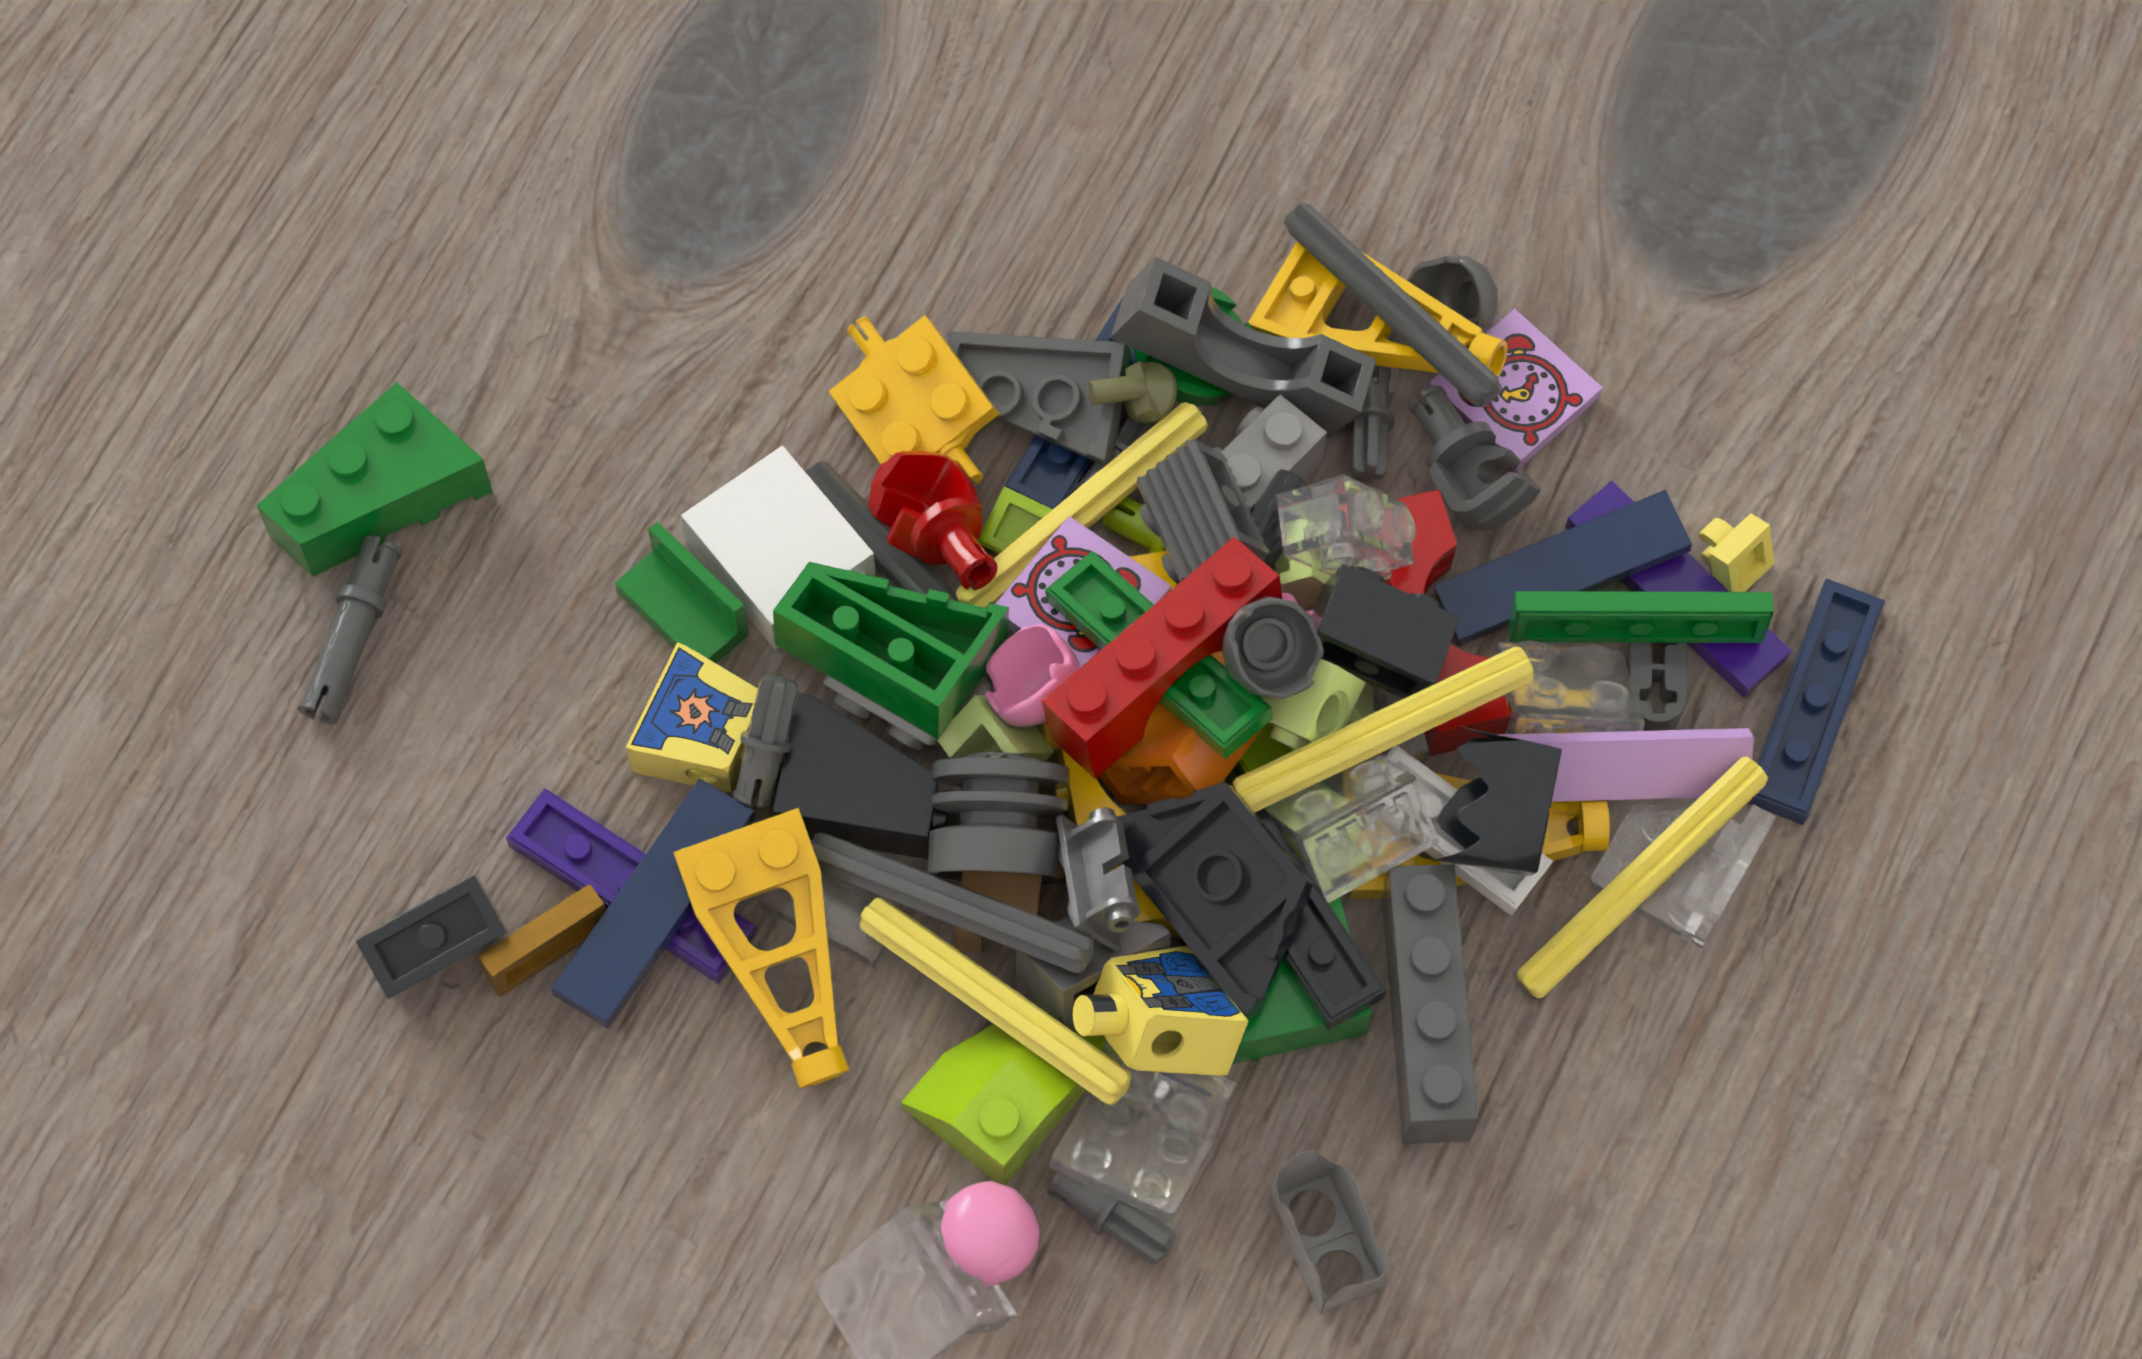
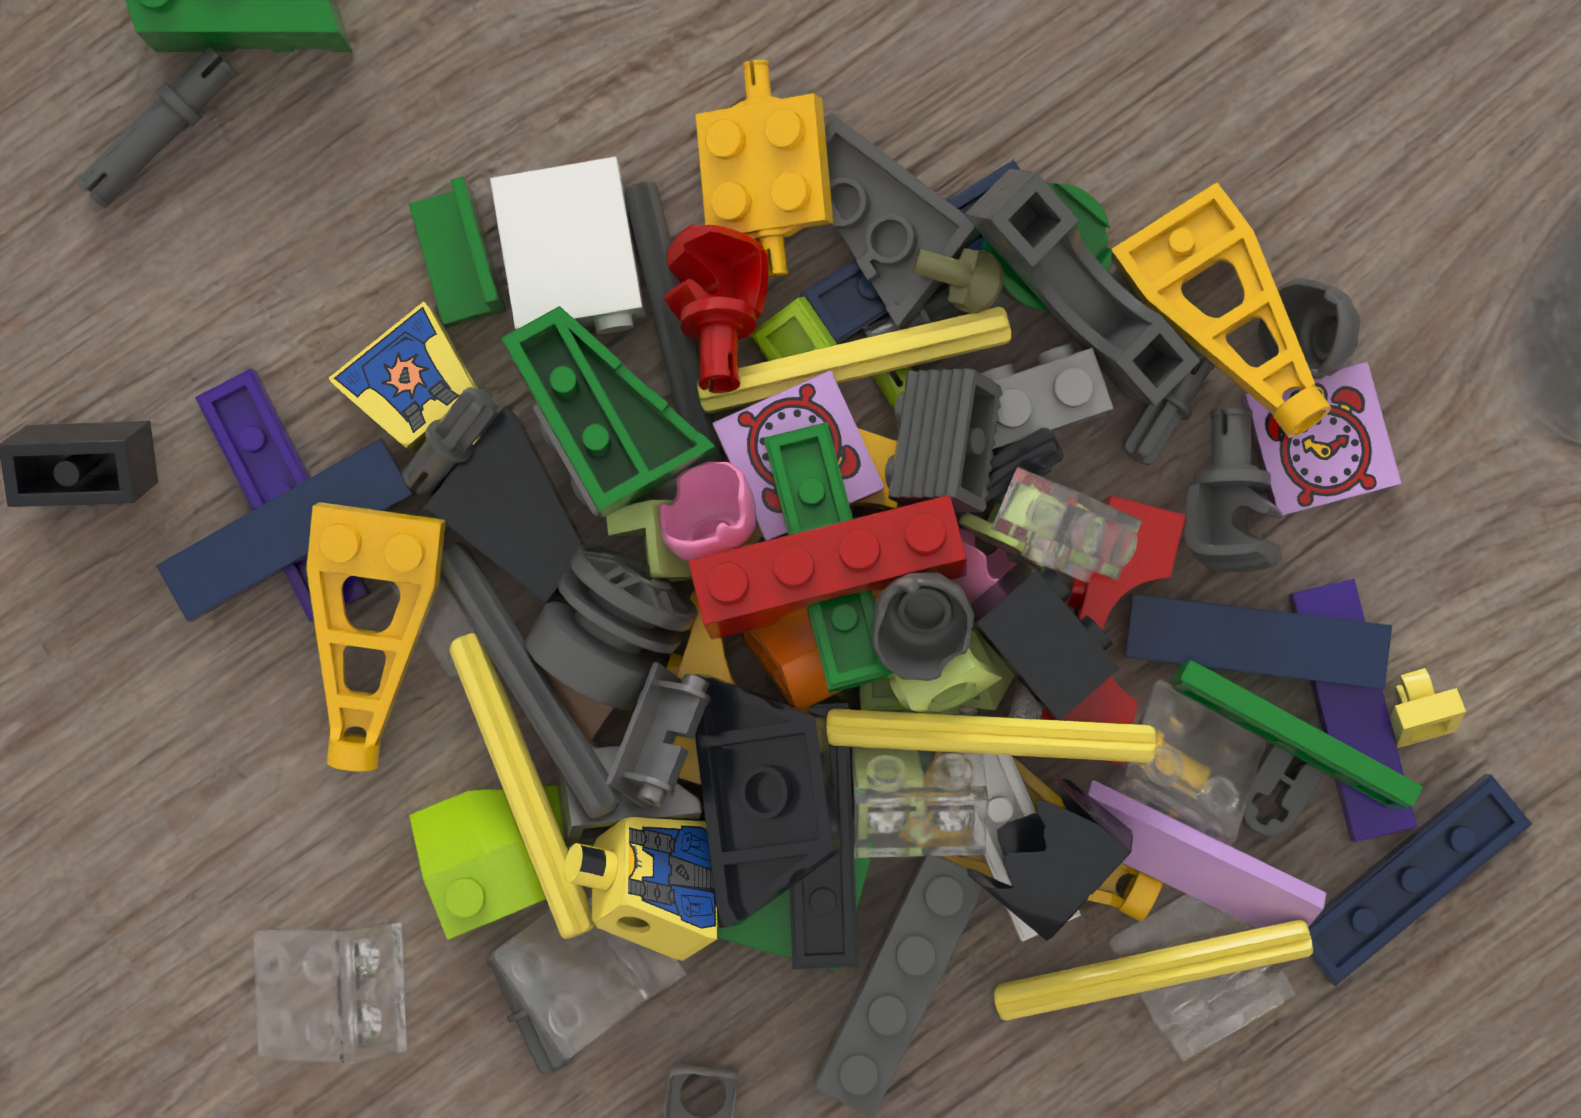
camera: 30 degrees right, 20 degrees up
pearl gold tile [478,884,606,997] -> none
bright pink hair [940,1181,1040,1287] -> none
dark grey axle [1284,203,1502,407] -> none

